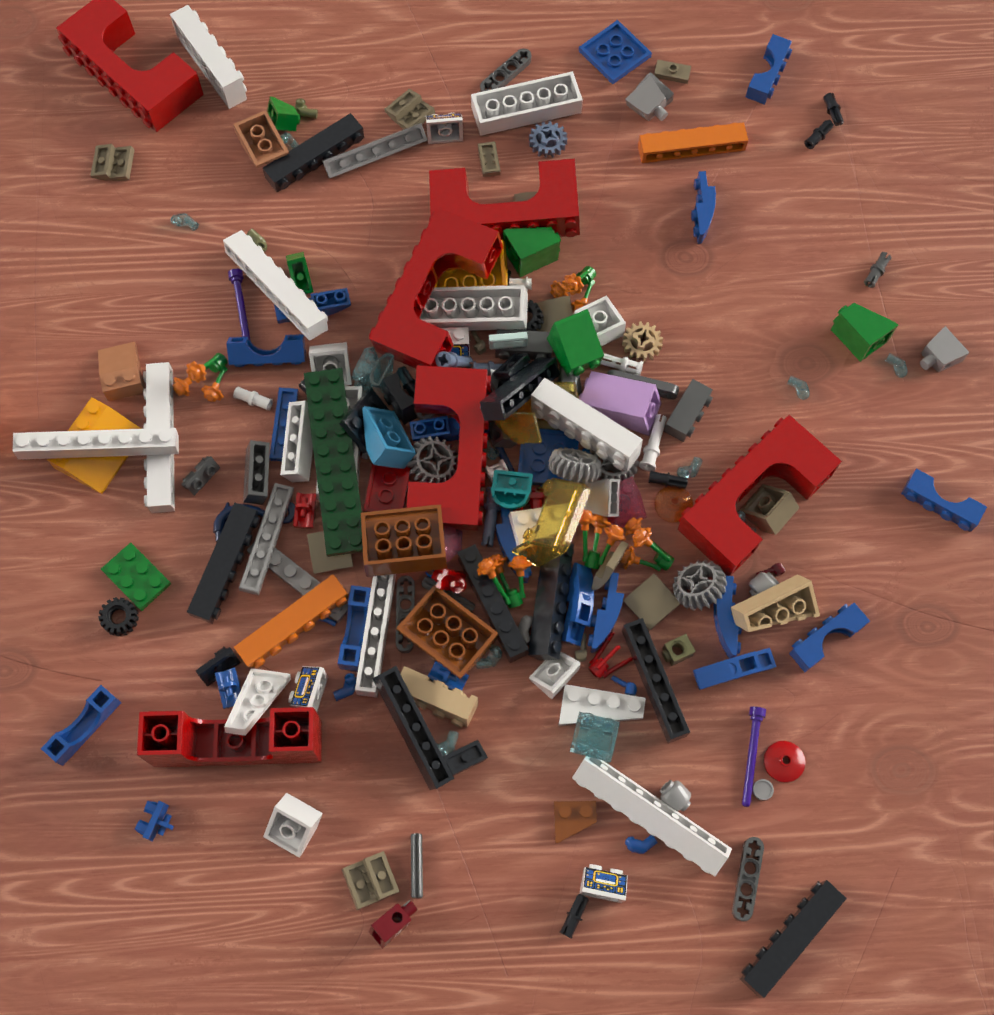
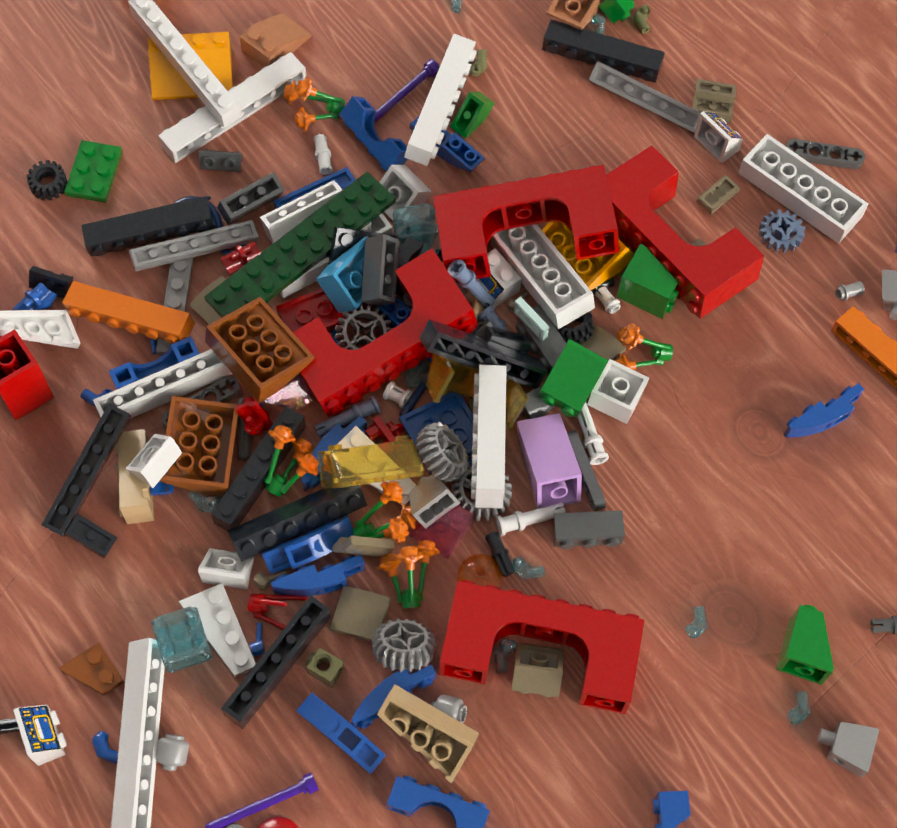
camera: 55 degrees right, 5 degrees down
slope [288,666,328,712] -> none
clear light blue arm [436,730,459,756] -> none
teal slope [491,470,533,509] -> none
light grey arm [518,615,533,645] -> none
tan gear [622,321,663,362] -> none
dark red hand [756,563,785,577] -> none
none -> white slope [126,434,182,488]
none -> dark grey brick [361,234,399,307]
none -> light grey pin [835,281,865,301]

